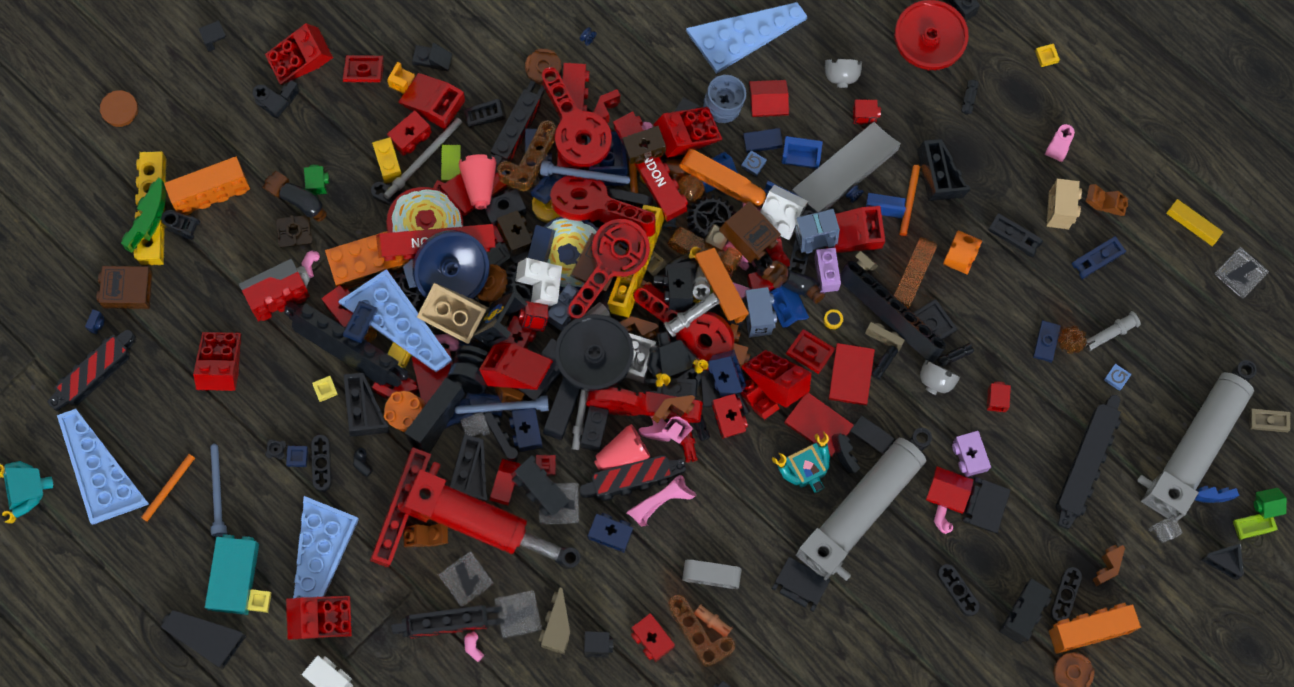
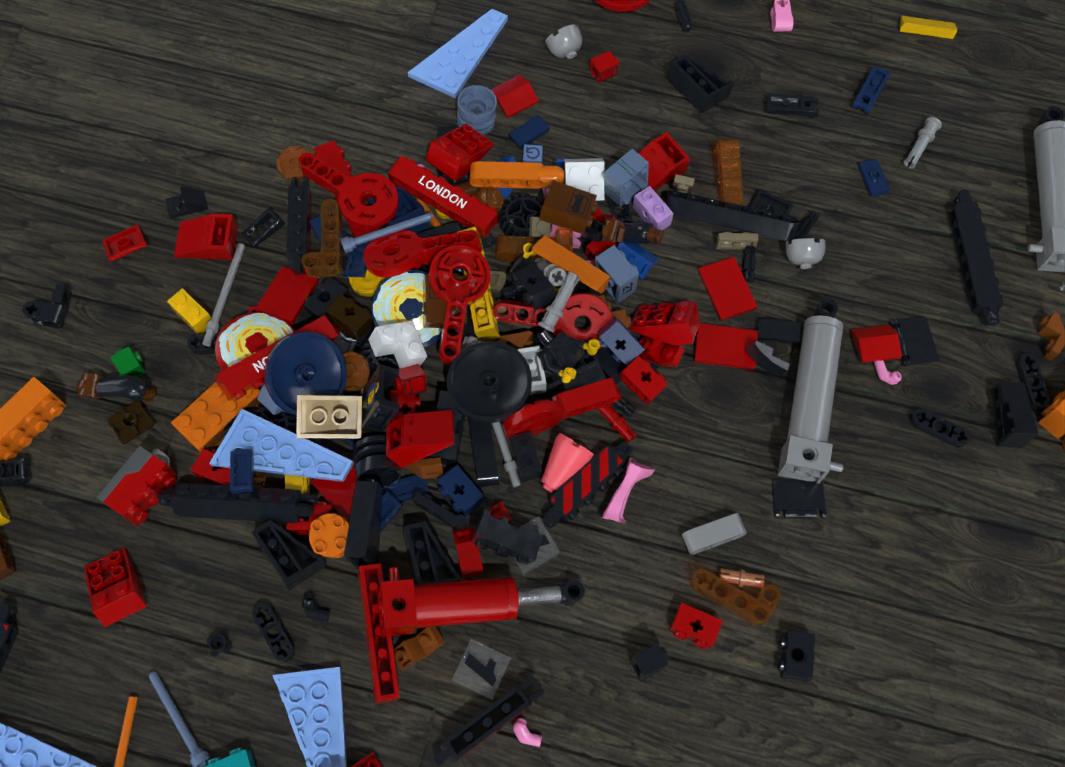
camera: 25 degrees left, 5 degrees down
red slope [265,23,333,85] -> none
dark blue plate [286,446,308,467] -> none
bright pink arm [302,250,320,278] -> none
light yellow plate [312,376,338,402] -> none
light orange panel [387,62,415,94] -> none
red brick [387,111,431,156] -> none
bright pink arm [434,334,460,351] -> none
lime tile [441,145,461,182] -> none
sand blue piece [455,395,549,414] -> none
coral cone [458,154,496,210] -> none
clear panel [460,412,490,436] -> none
clear tile [495,590,542,639] -> none
dark blue tile [528,225,556,263] -> none
dark tan slope [539,588,571,654] -> none
sand blue hinge [547,283,584,331] -> none
dark blue bush [579,27,597,45] -> none
dark blue brick [588,513,633,553] -> none
red slope [591,89,620,125] -> none
dark brown brick [622,126,666,164] -> none
bright pink animal [638,416,693,444] -> none
dark orange slope [652,395,695,423] -> none
teal torso [772,432,830,493] -> none
blue panel [781,136,823,169] -> none
red slope [786,329,835,374] -> none
light grey arch [792,122,901,213] -> none
tile [824,309,843,330] -> none
dark blue bush [845,185,864,203] -> none
blue panel [866,193,906,218] -> none
orange bar [899,165,920,236] -> none
orange brick [943,230,982,275] -> none
lavender brick [952,431,991,477] -> none
red brick [987,382,1011,412] -> none
tan brick [1046,179,1082,229] -> none
clear orange piece [1058,326,1087,354] -> none
dark orange slope [1086,184,1128,216] -> none
medium blue tile [1104,364,1131,391] -> none
clear tile [1215,247,1269,299] -> none

